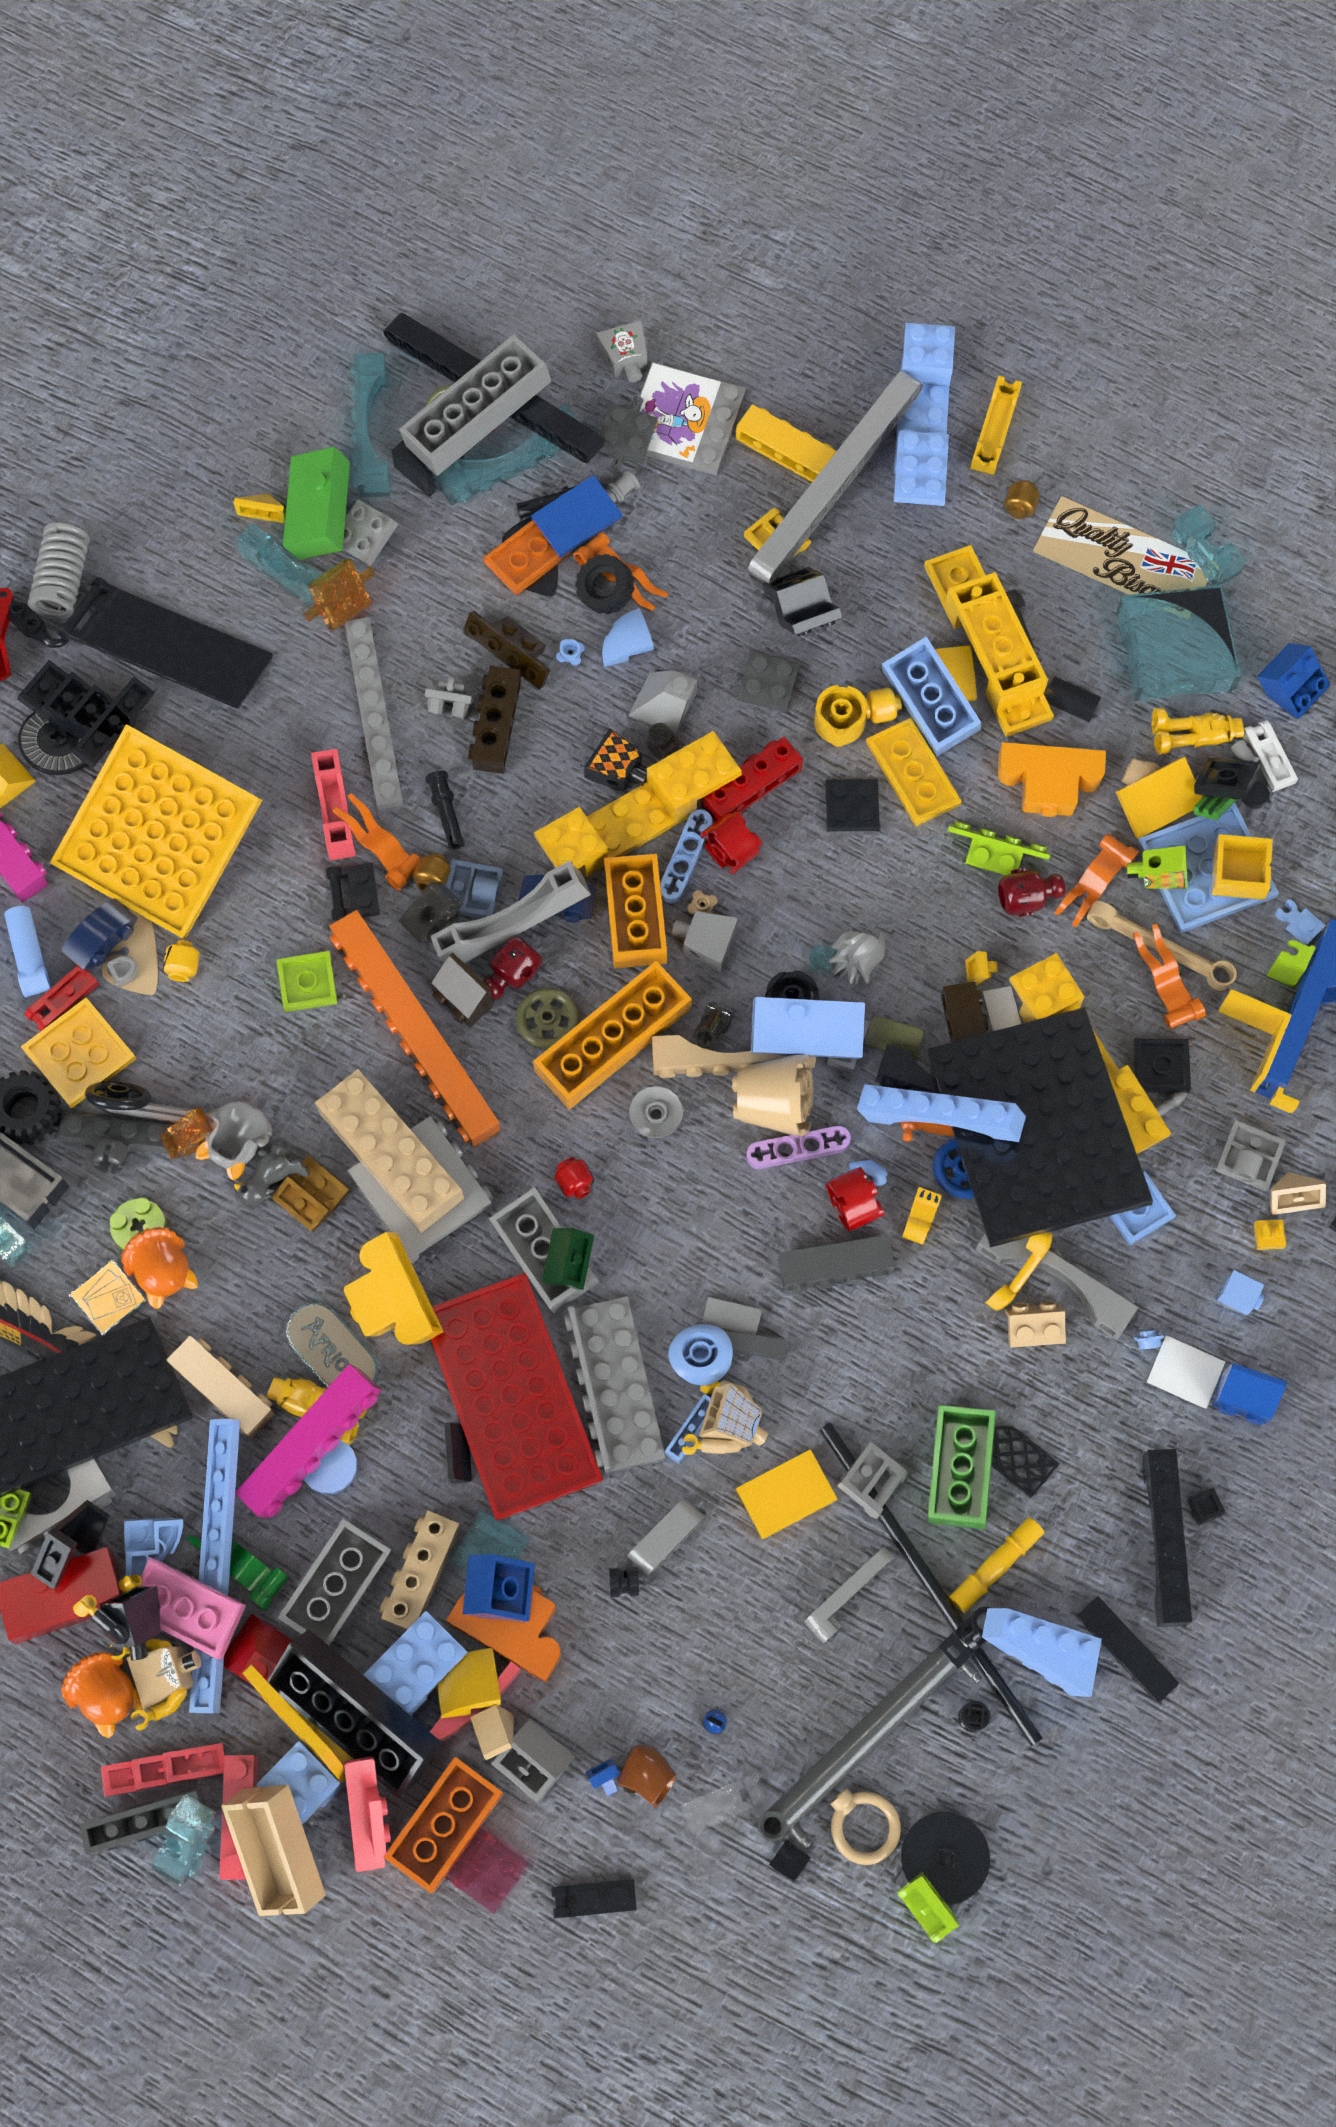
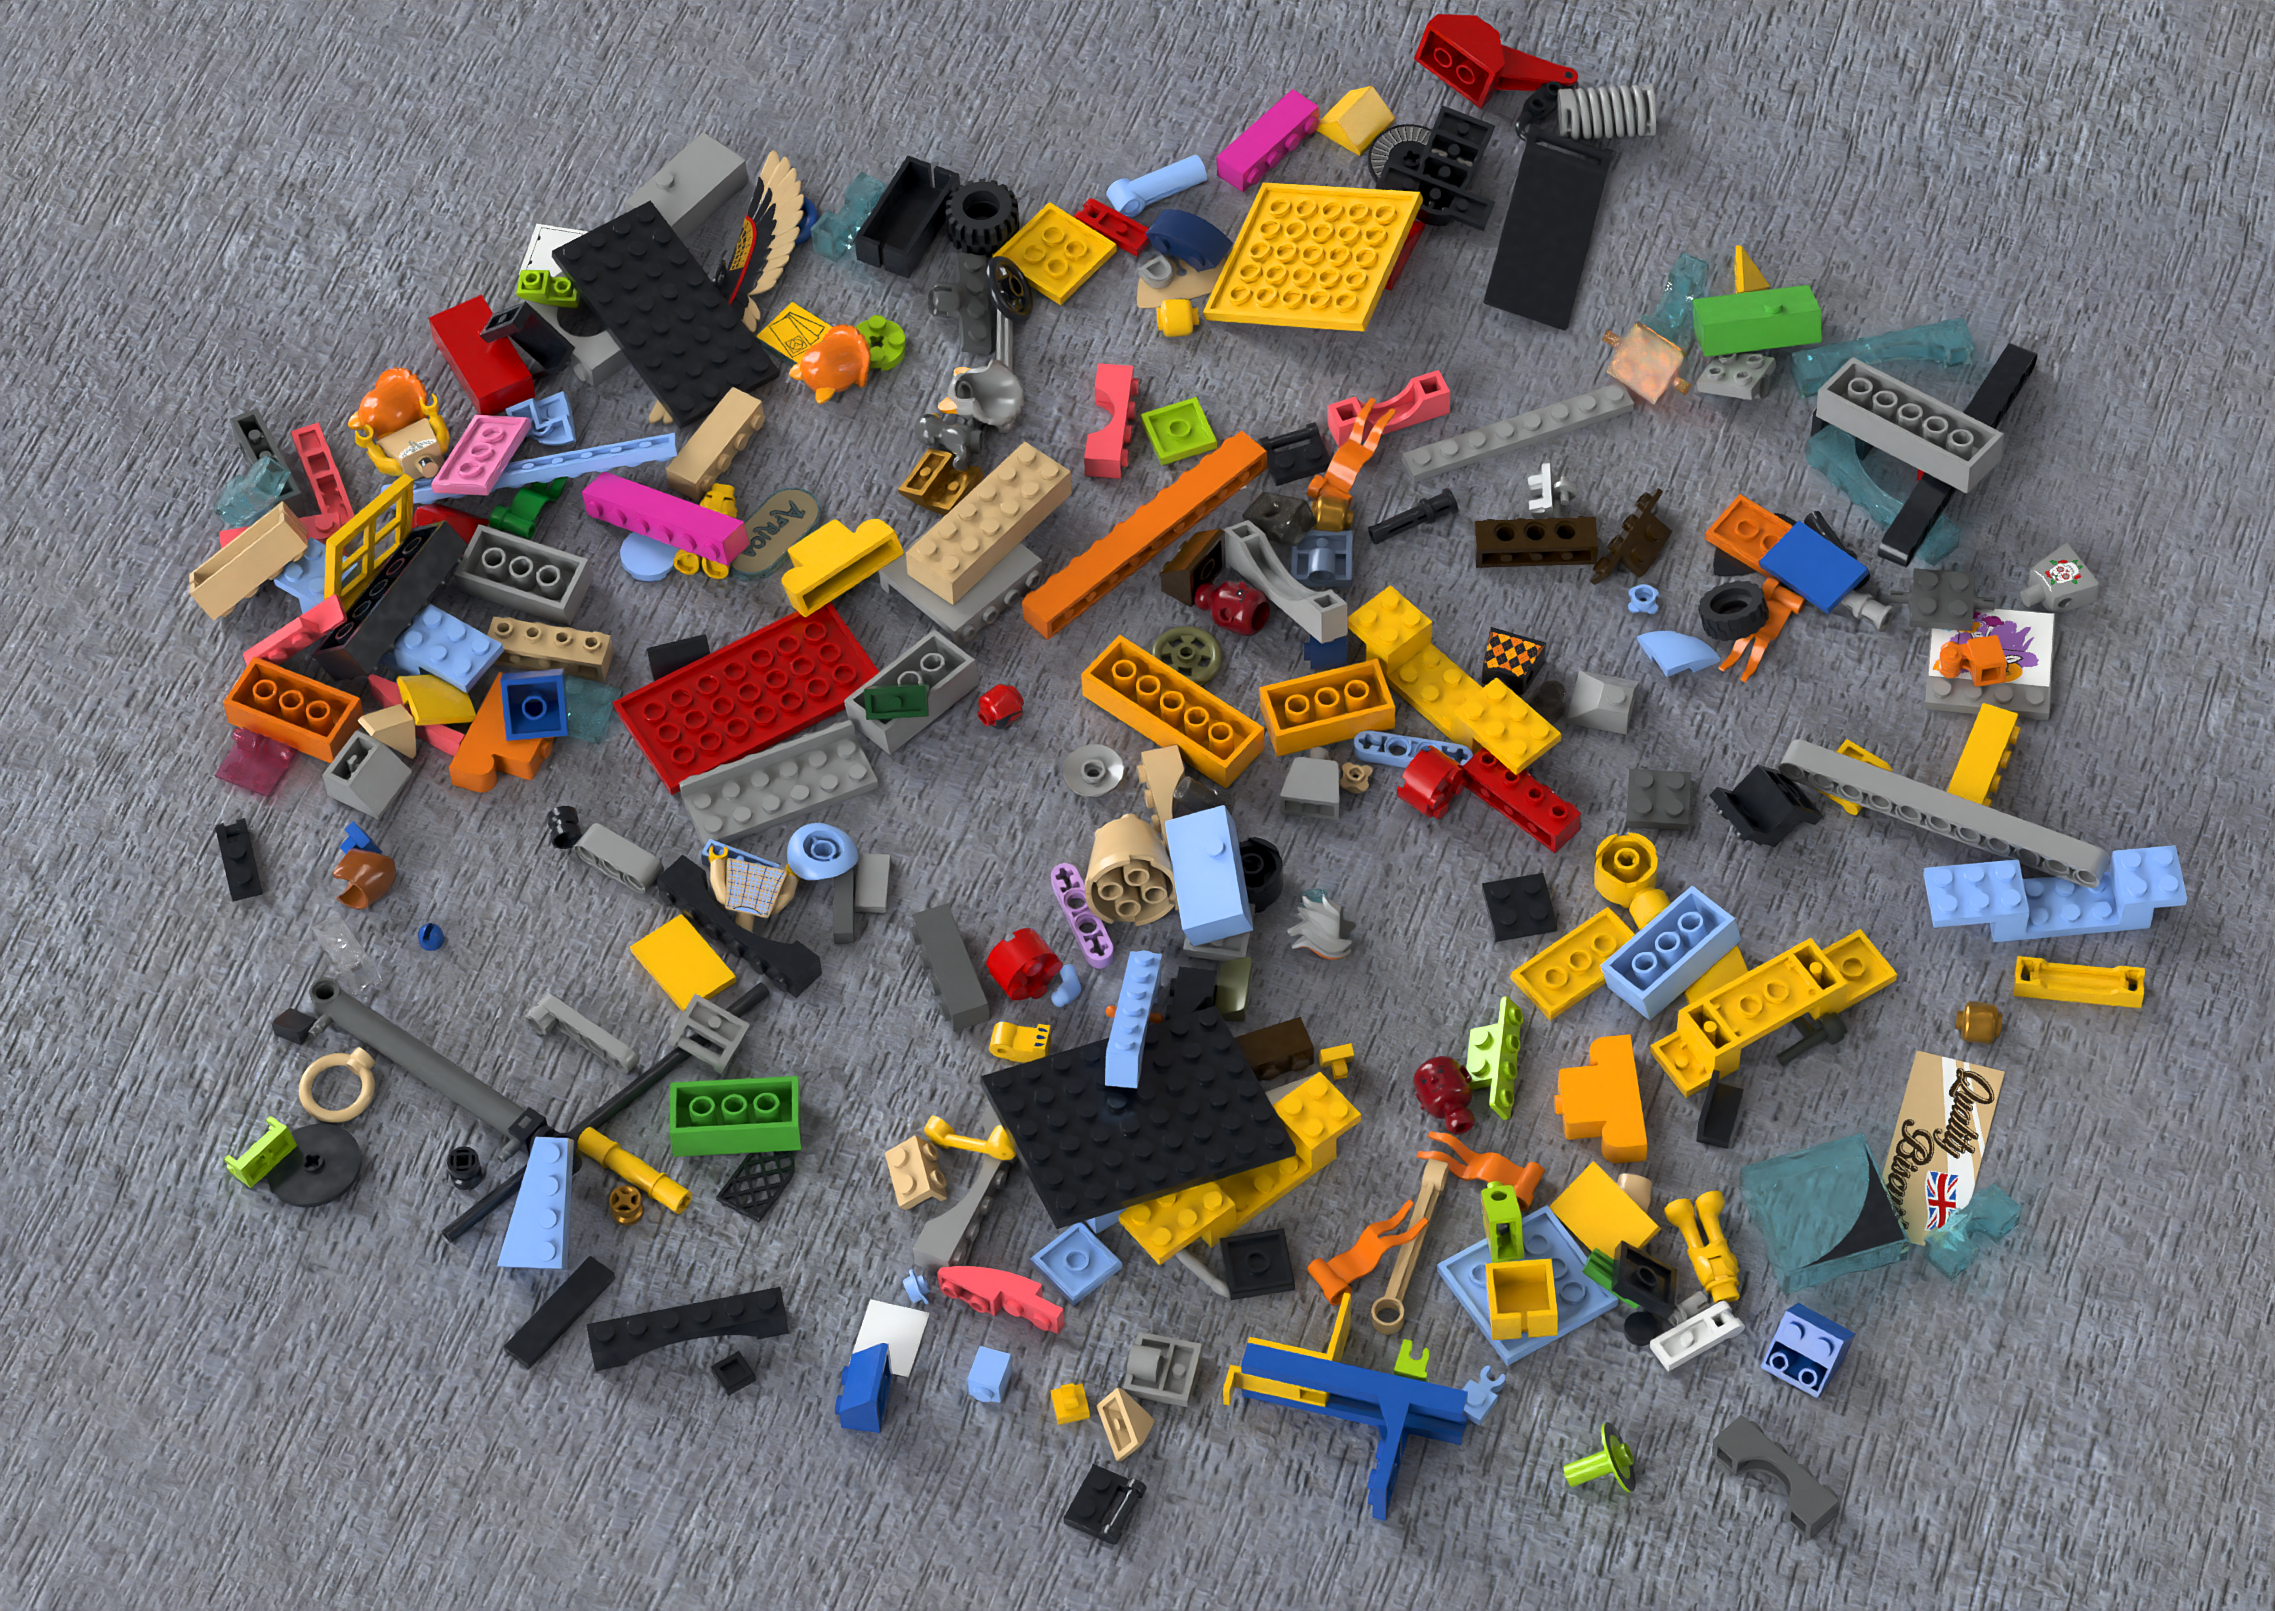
camera: 85 degrees right, 15 degrees down
black torso [73,1574,161,1660] -> none
clear orange plate [159,1107,213,1159] -> none
none -> pearl gold wheel [609,1185,644,1226]
none -> black arch [657,855,822,998]
none -> coral slope [937,1266,1065,1334]
none -> coral arch [1084,363,1139,479]
none -> orange brick [1939,635,2007,687]

